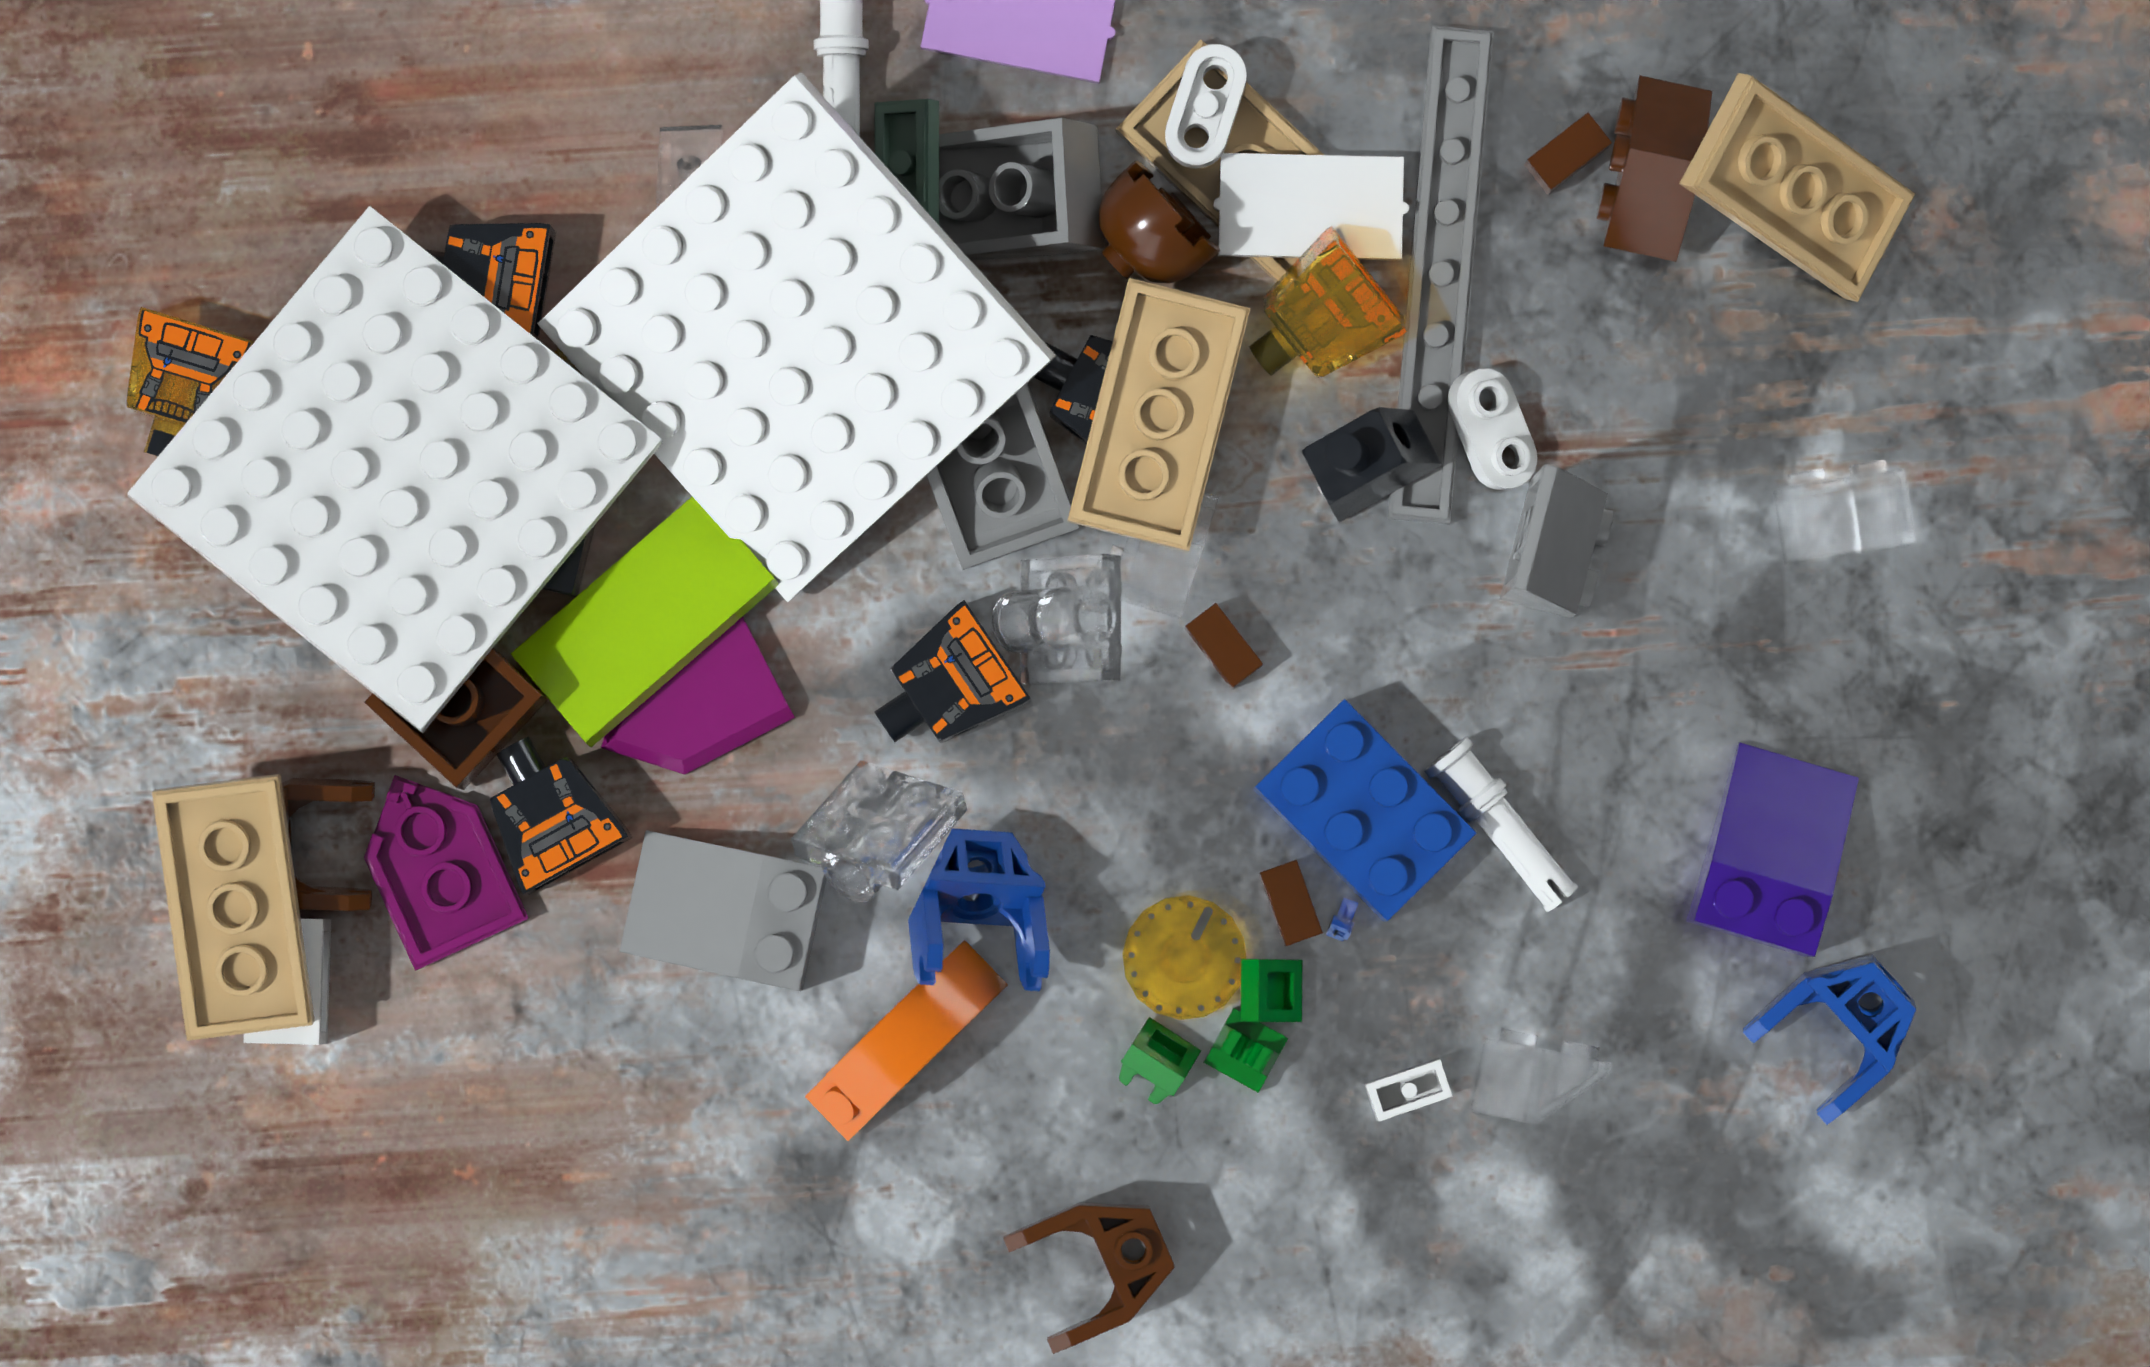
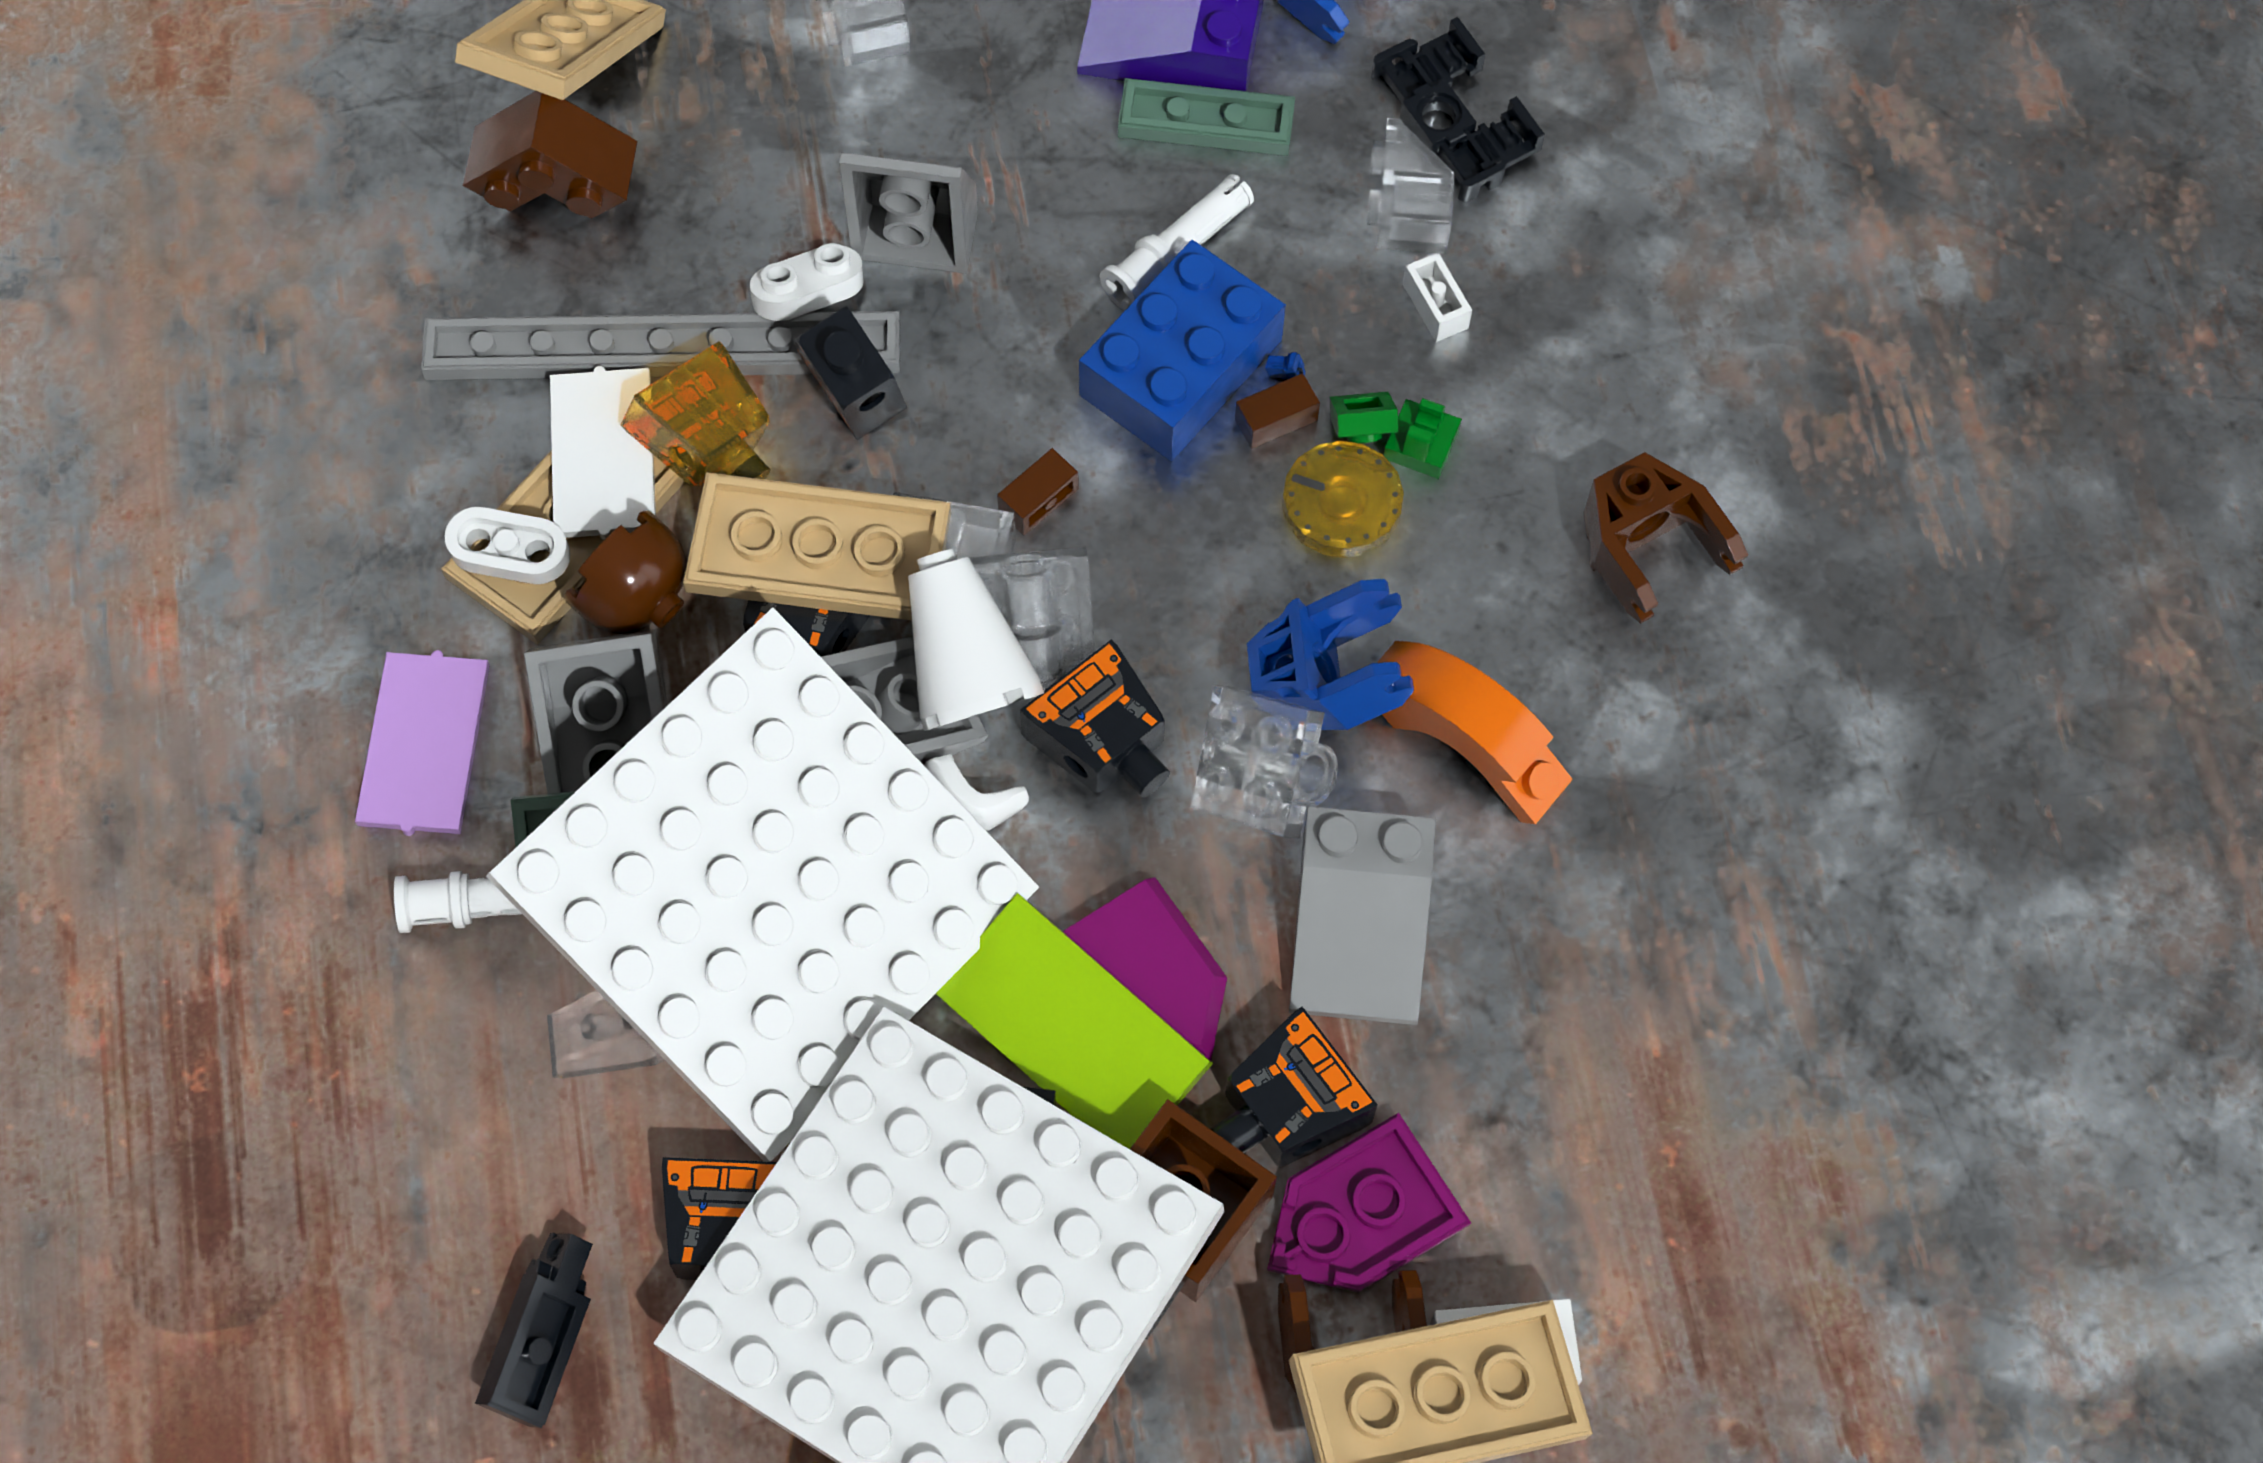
camera: 100 degrees left, 20 degrees down
green tile [1119,1017,1201,1104] -> none
reddish brown piece [1524,112,1612,195] -> none
none -> black hinge [475,1233,593,1428]
none -> white cone [908,548,1044,731]
none -> white hair [924,754,1029,832]
none -> sand green tile [1118,78,1295,156]
none -> black piece [1371,17,1545,202]

